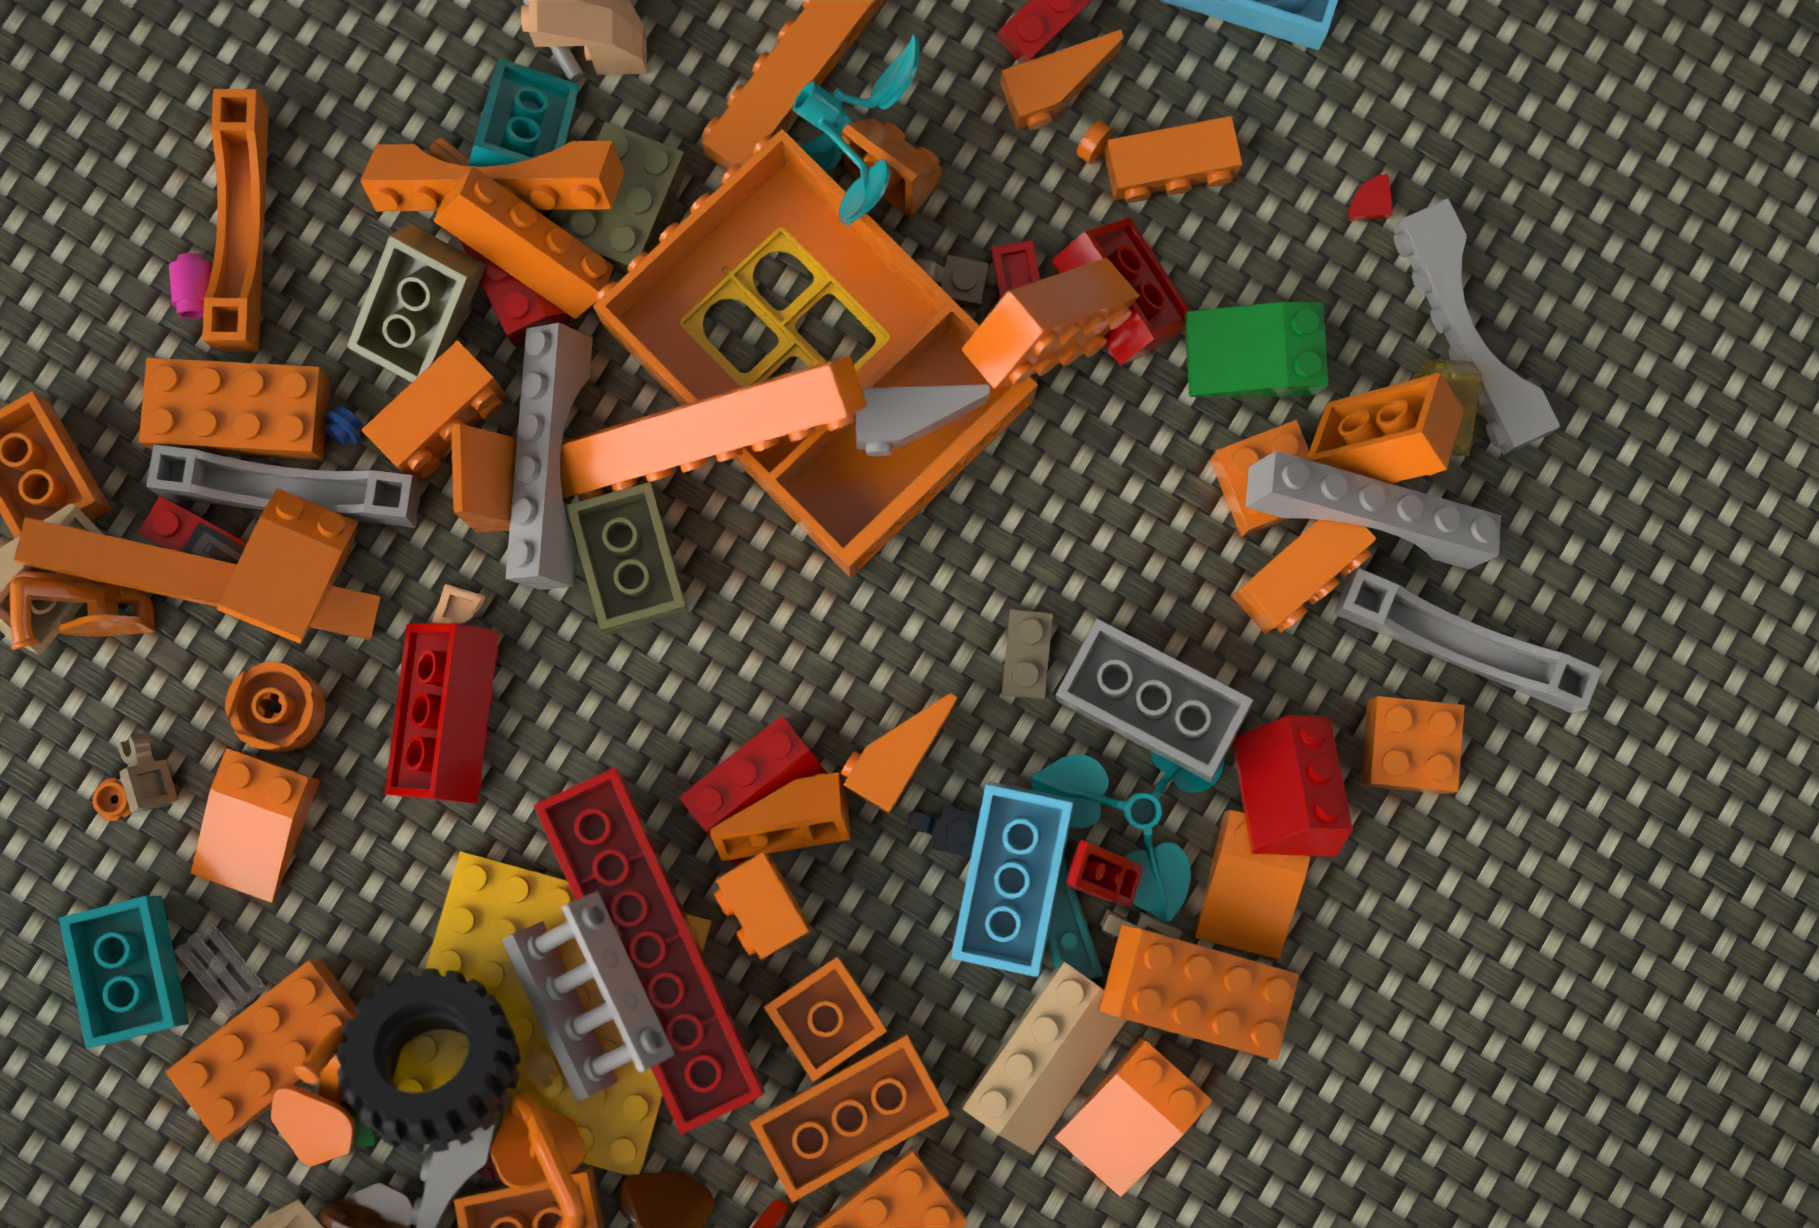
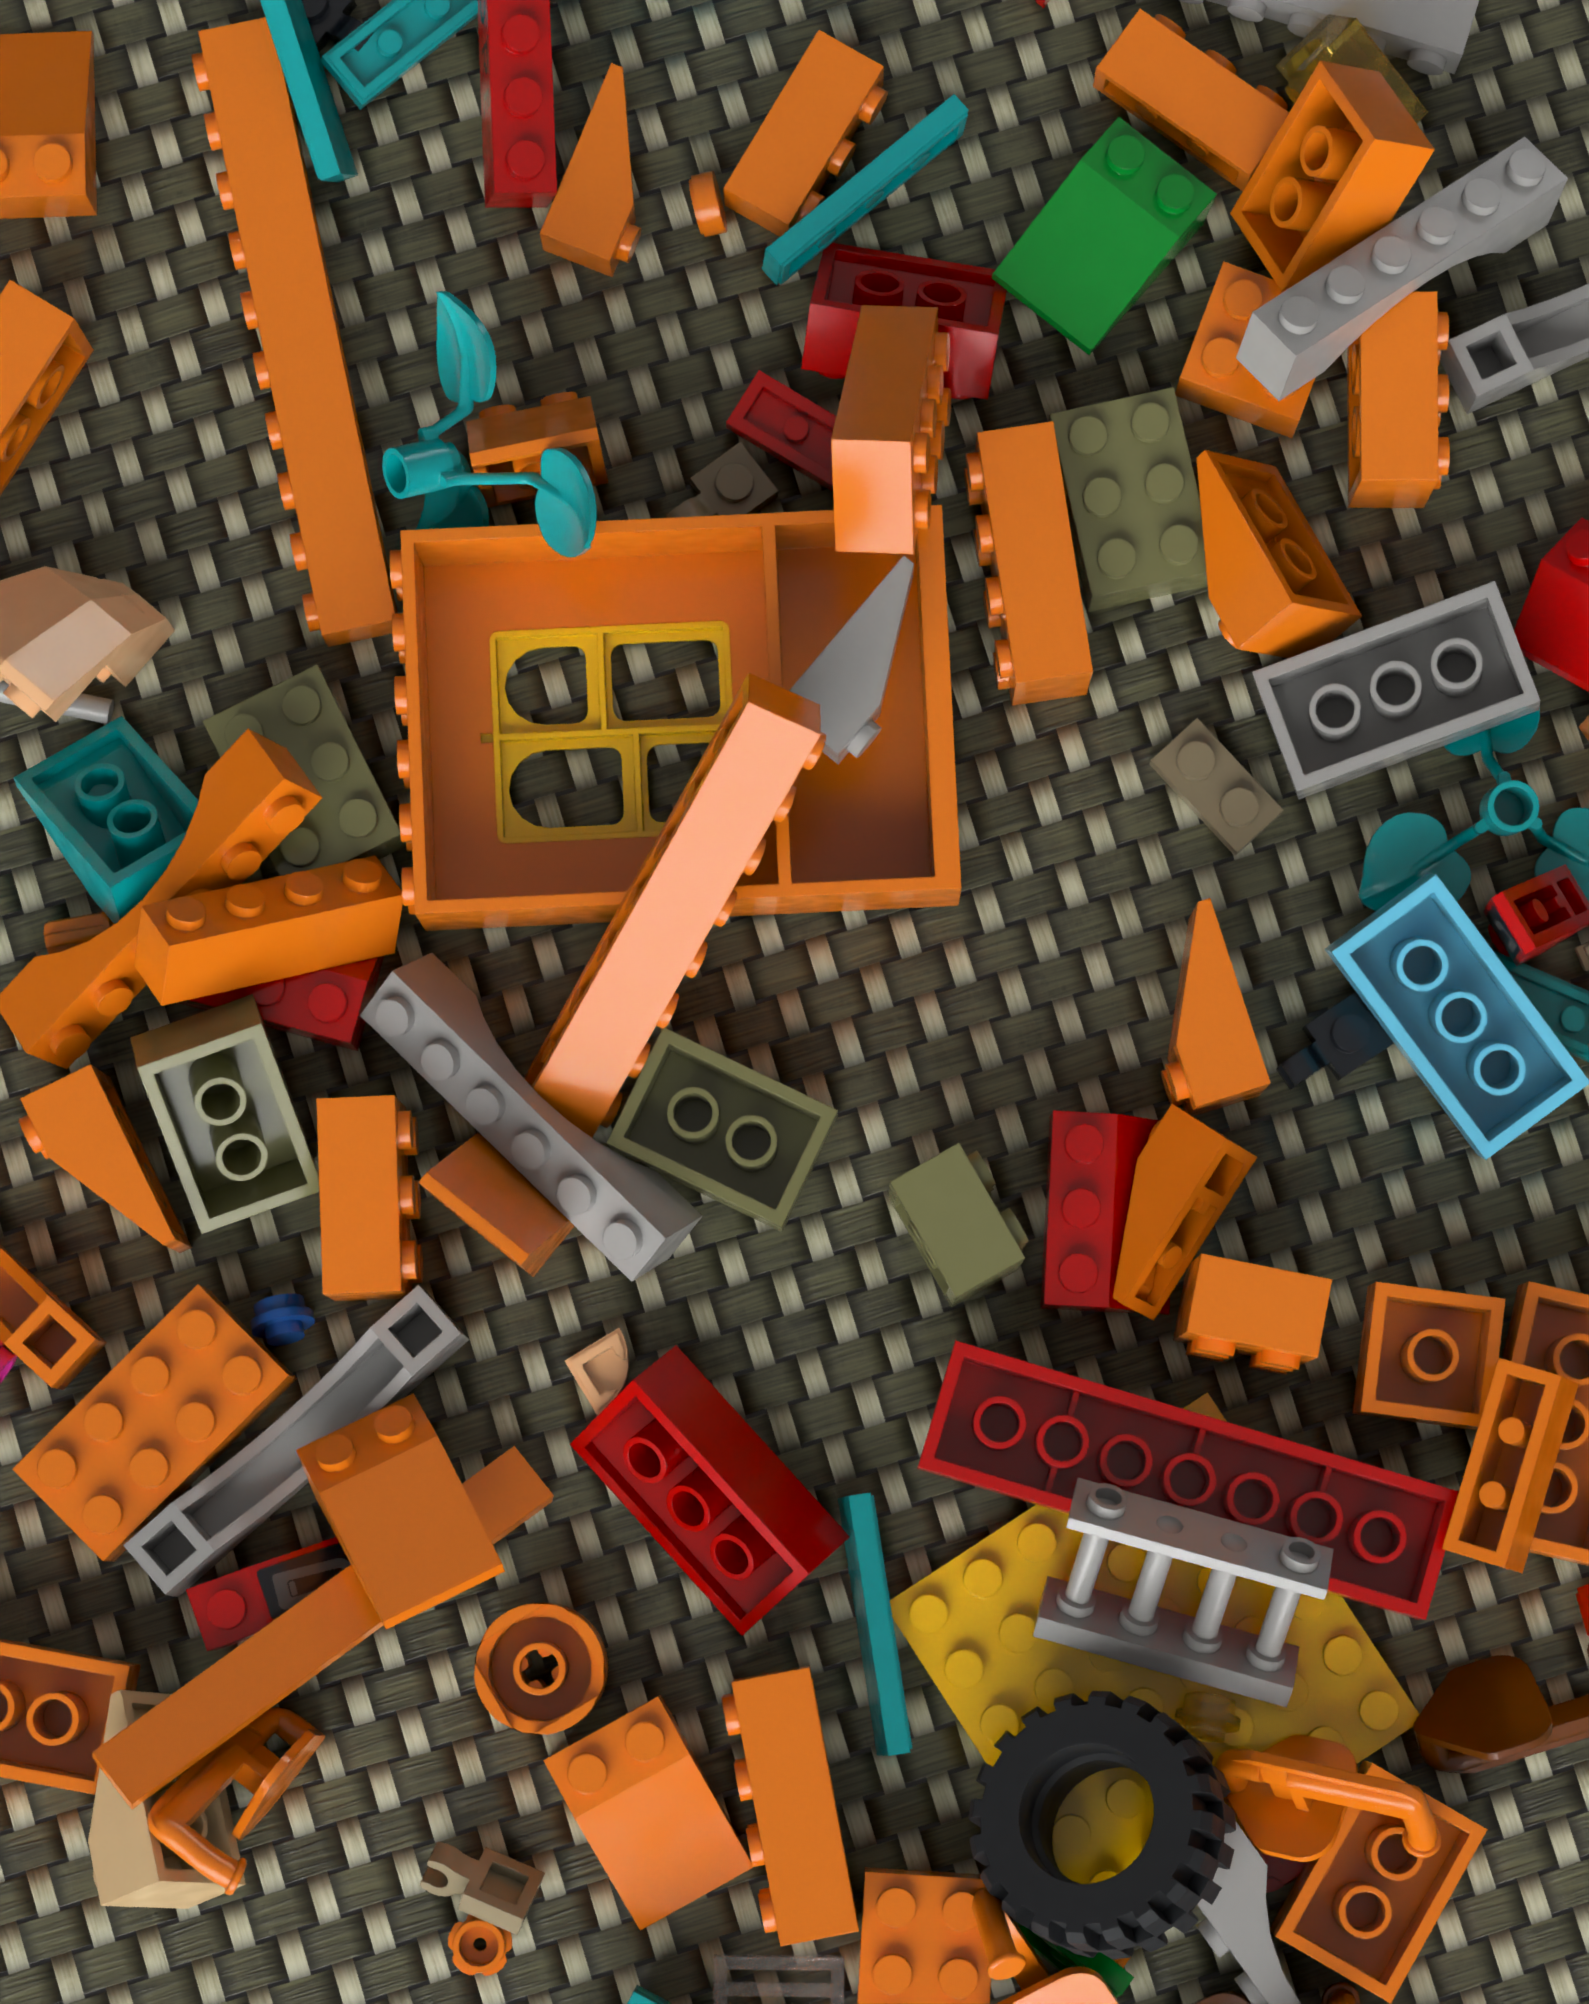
camera: 40 degrees left, 0 degrees up
none -> orange slope [19,1064,192,1253]
none -> orange brick [721,1665,859,1947]
none -> teal tile [762,94,969,285]
none -> teal tile [838,1492,913,1756]
none -> olive brick [888,1143,1029,1308]
none -> orange brick [964,421,1093,706]
none -> olive brick [1048,387,1208,612]
none -> orange brick [1093,9,1289,191]
none -> orange slope [1196,450,1362,658]
none -> orange brick [1442,1358,1579,1573]

